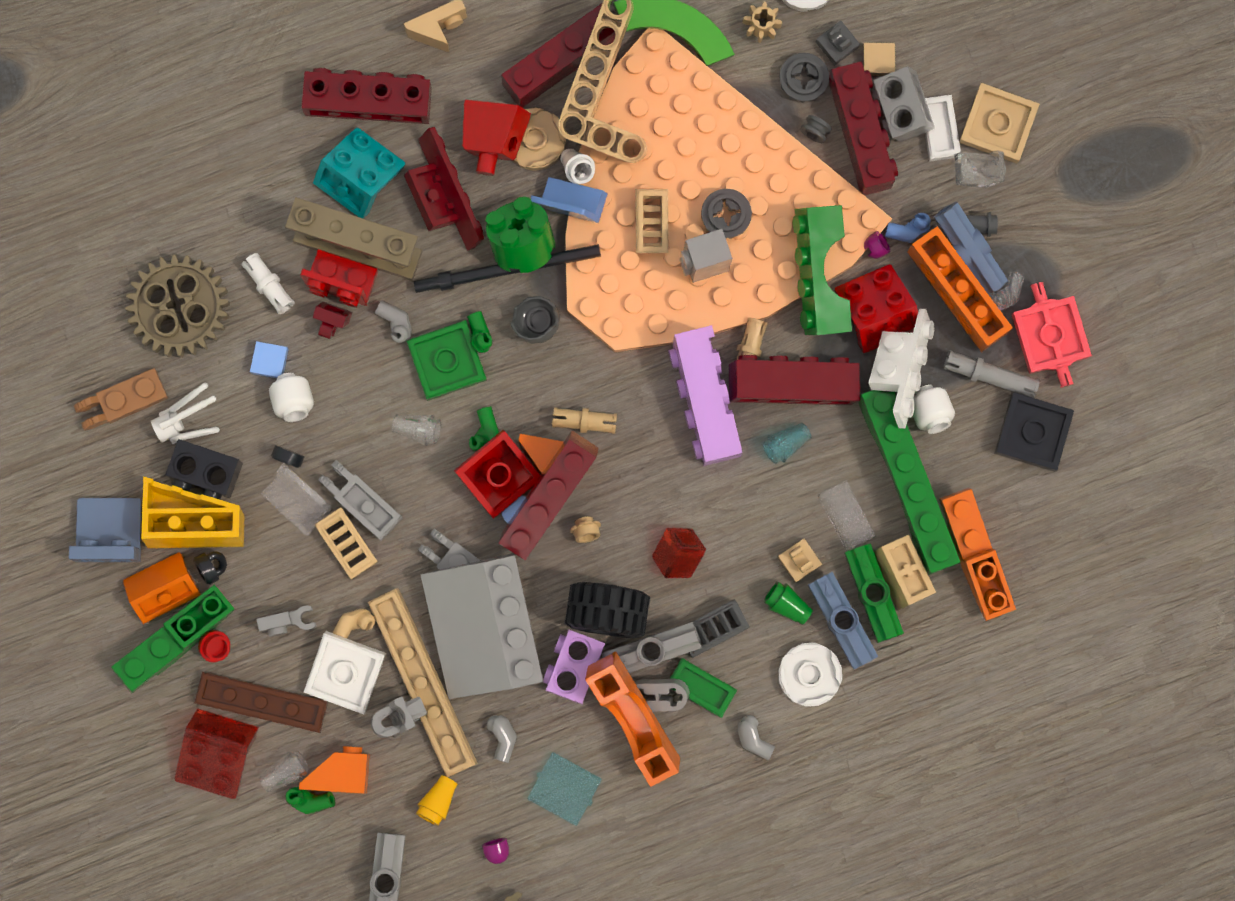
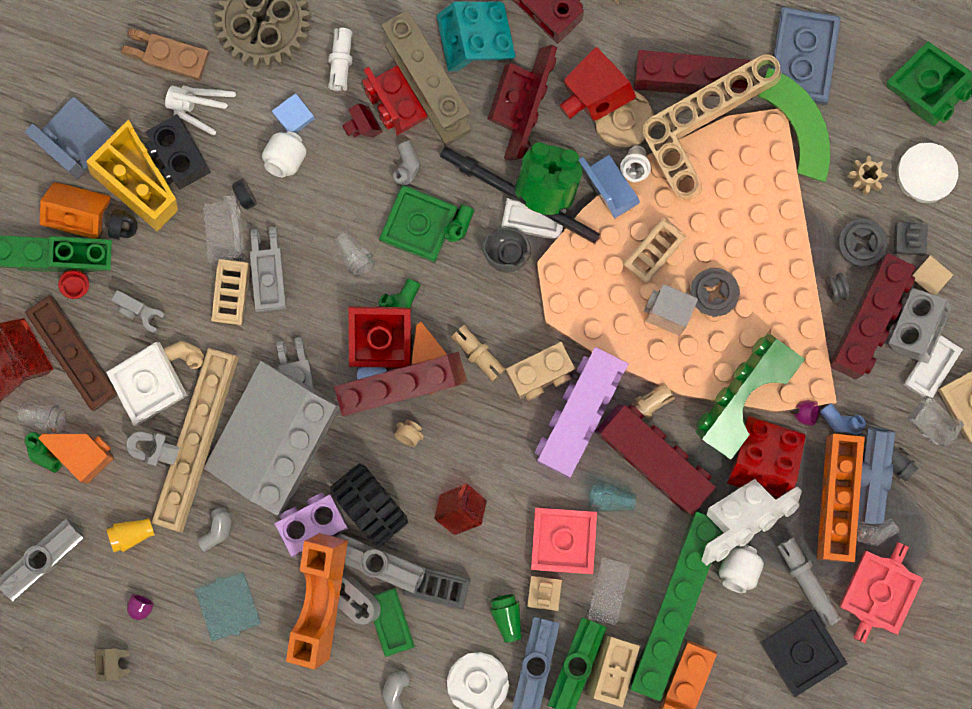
camera: 50 degrees right, 0 degrees up
none -> white tile [501,198,566,240]
none -> tan brick [506,342,575,401]
none -> coral plate [531,508,597,574]

